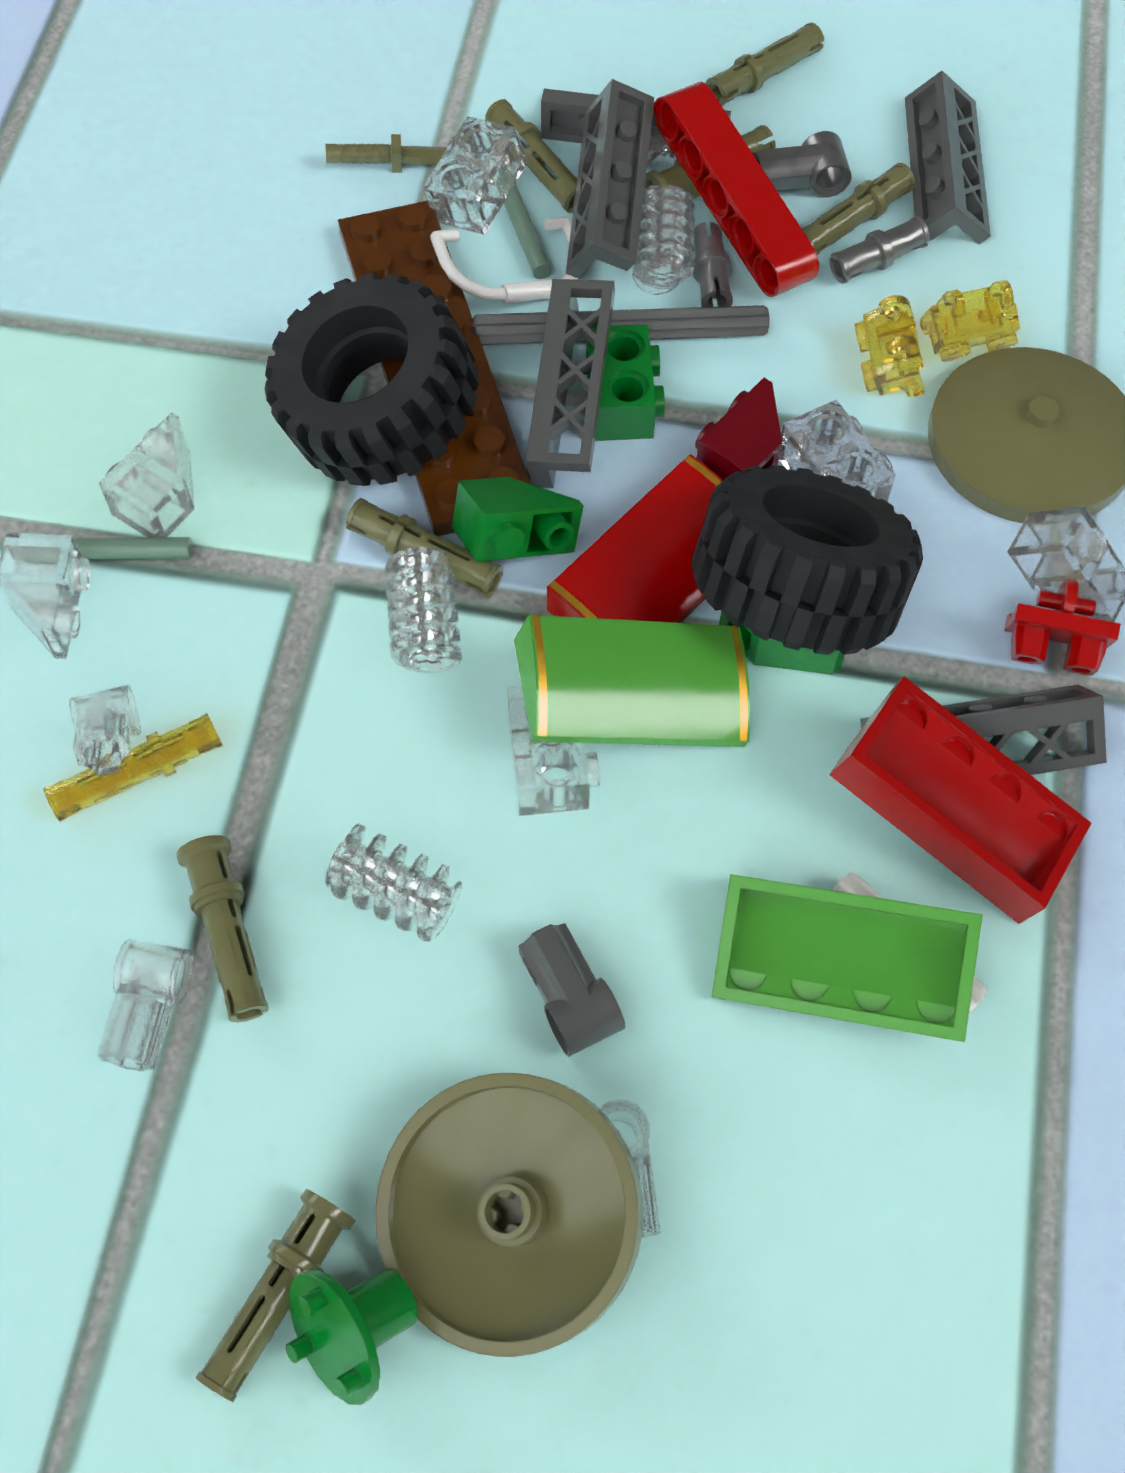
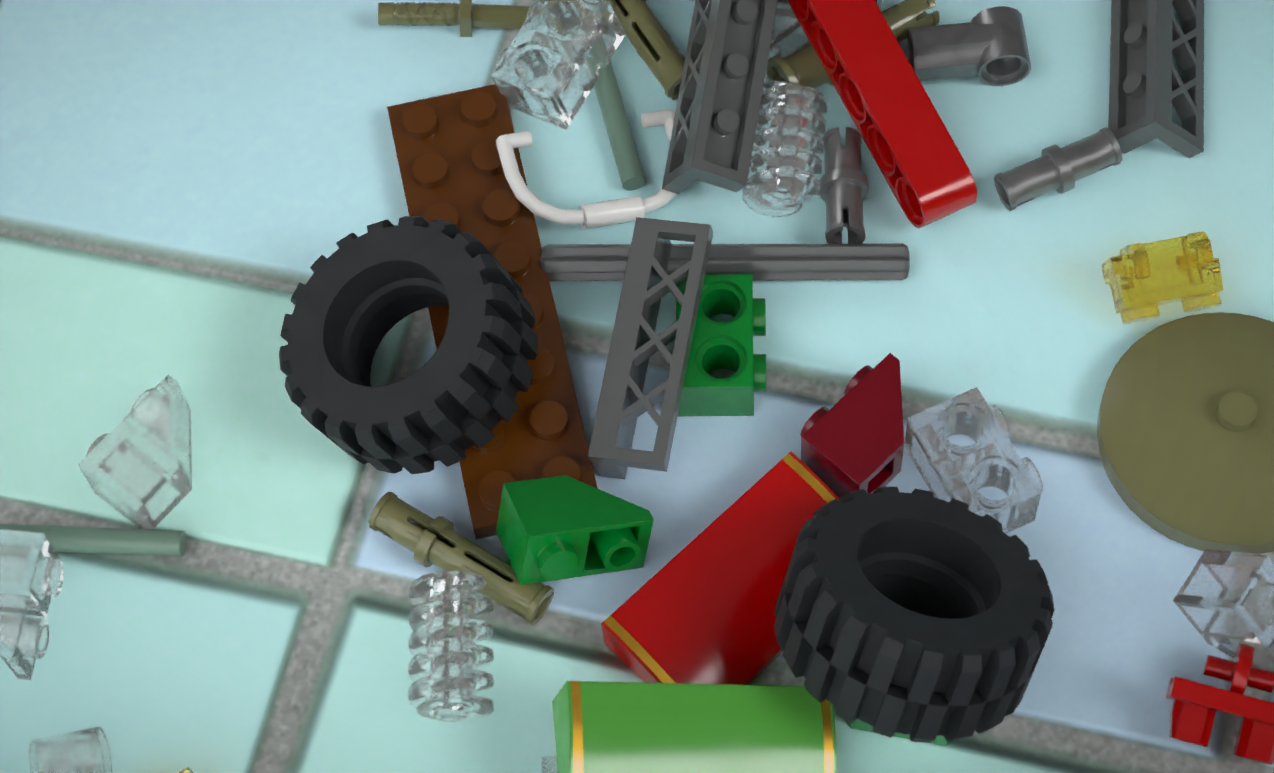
camera: 10 degrees right, 0 degrees up
olive pin [802,163,915,255] -> none
clear yellow piece [854,295,925,397] -> none

